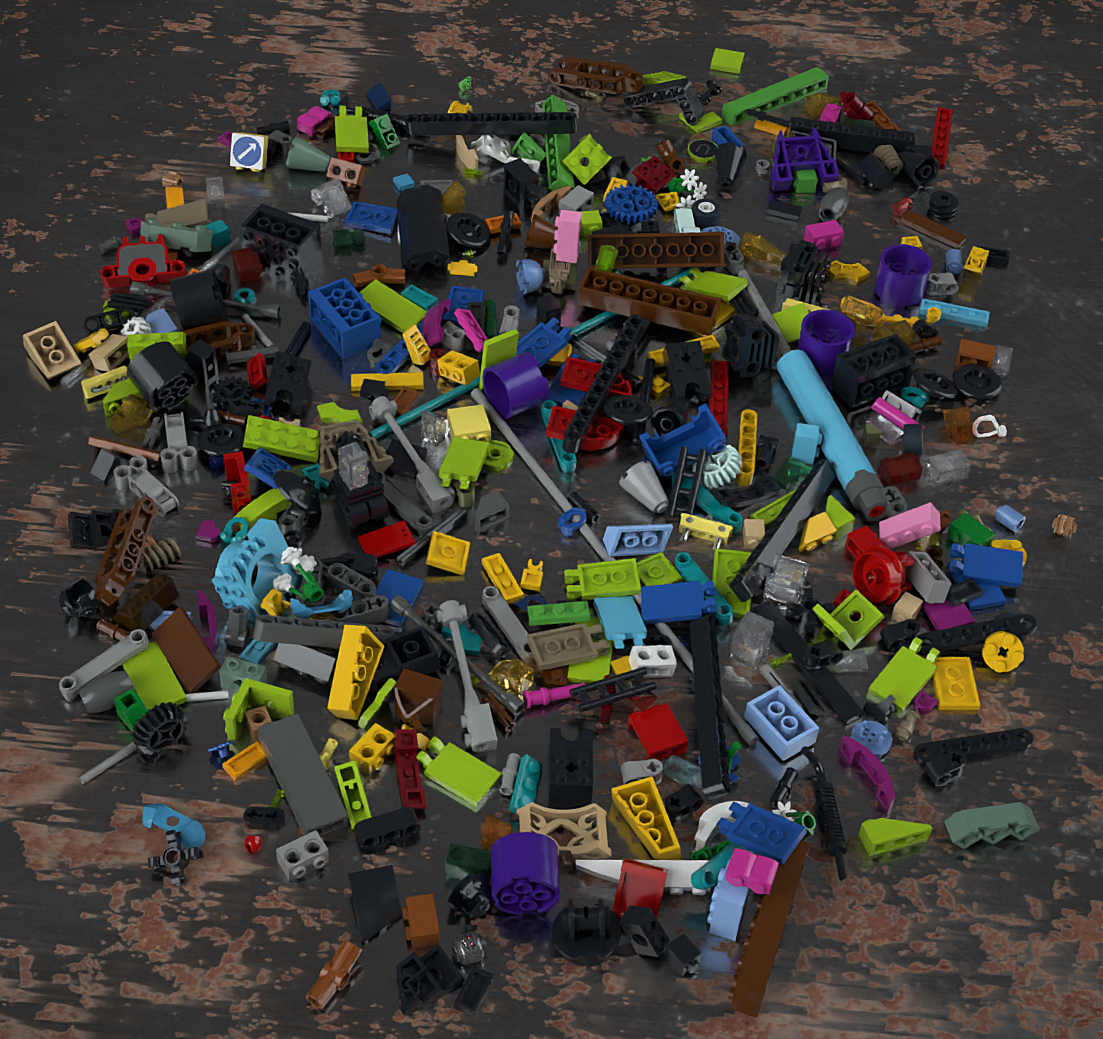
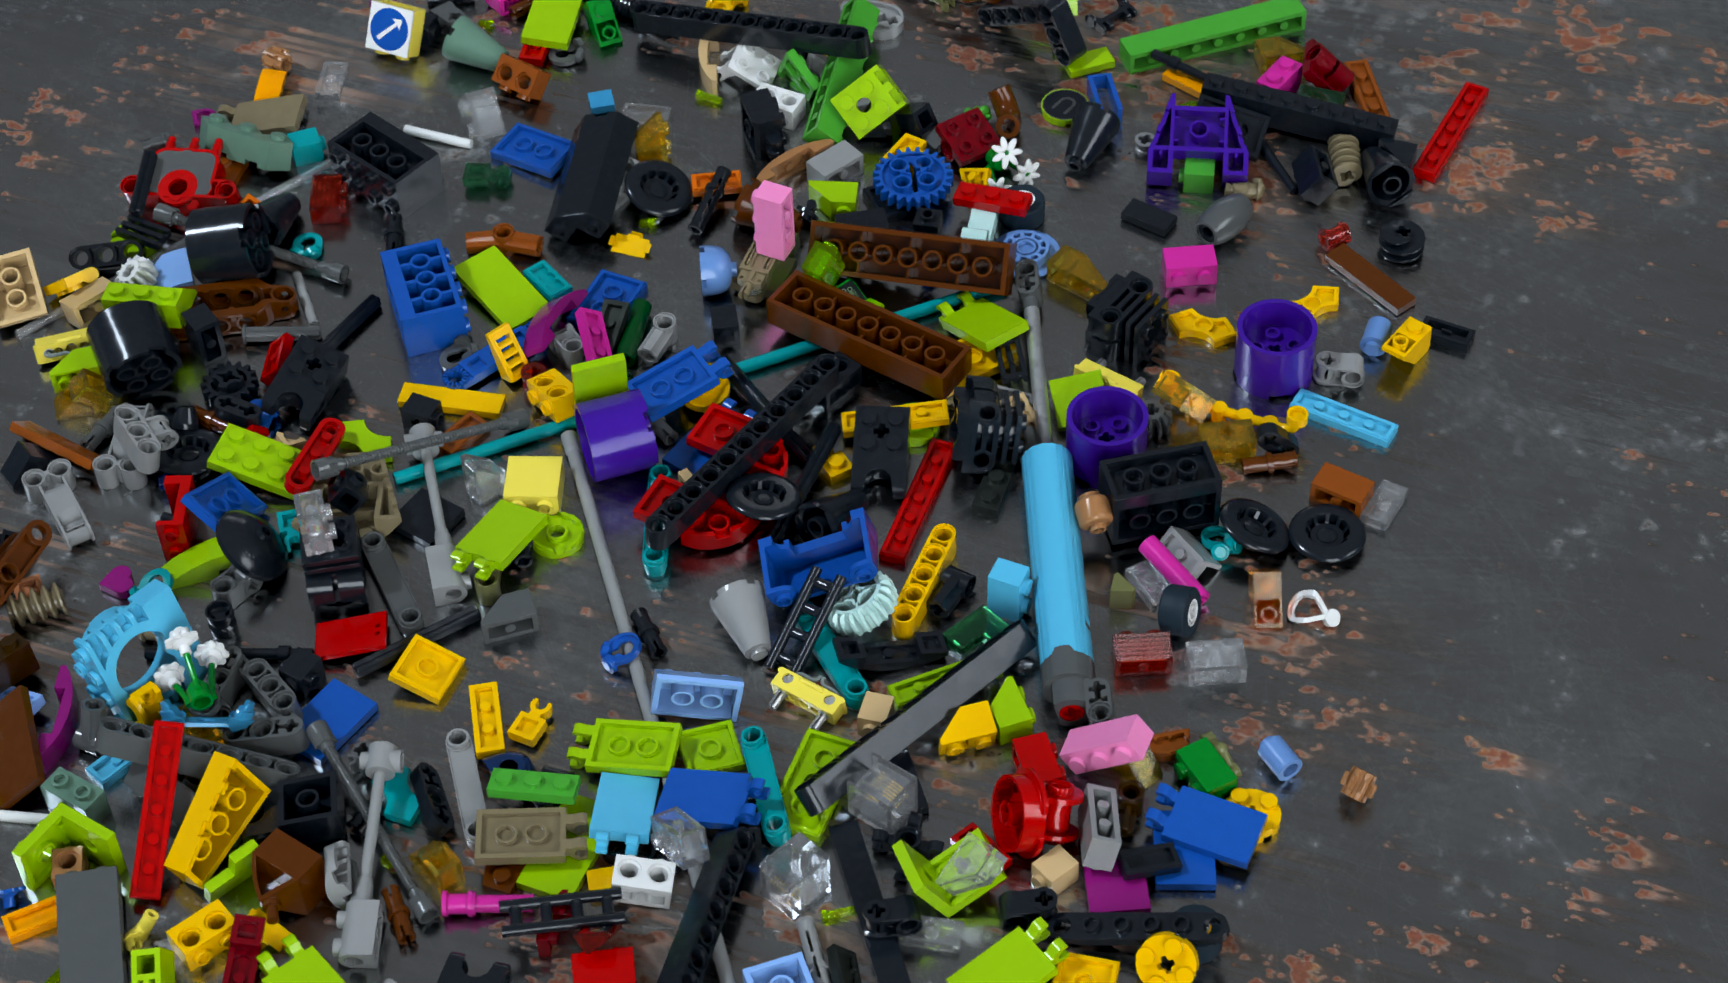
camera: 20 degrees right, 0 degrees up
none -> light grey piece [113,404,179,474]
none -> black axle [128,150,158,217]
none -> red tile [129,720,185,902]
none -> red plate [284,418,346,496]
none -> dark grey hose [310,407,530,481]
none -> light grey slope [324,840,357,911]
none -> clear brick [650,806,710,870]
none -> clear slope [935,832,1008,896]
none -> red plate [953,181,1033,217]
none -> medium nougat head [1074,491,1113,534]

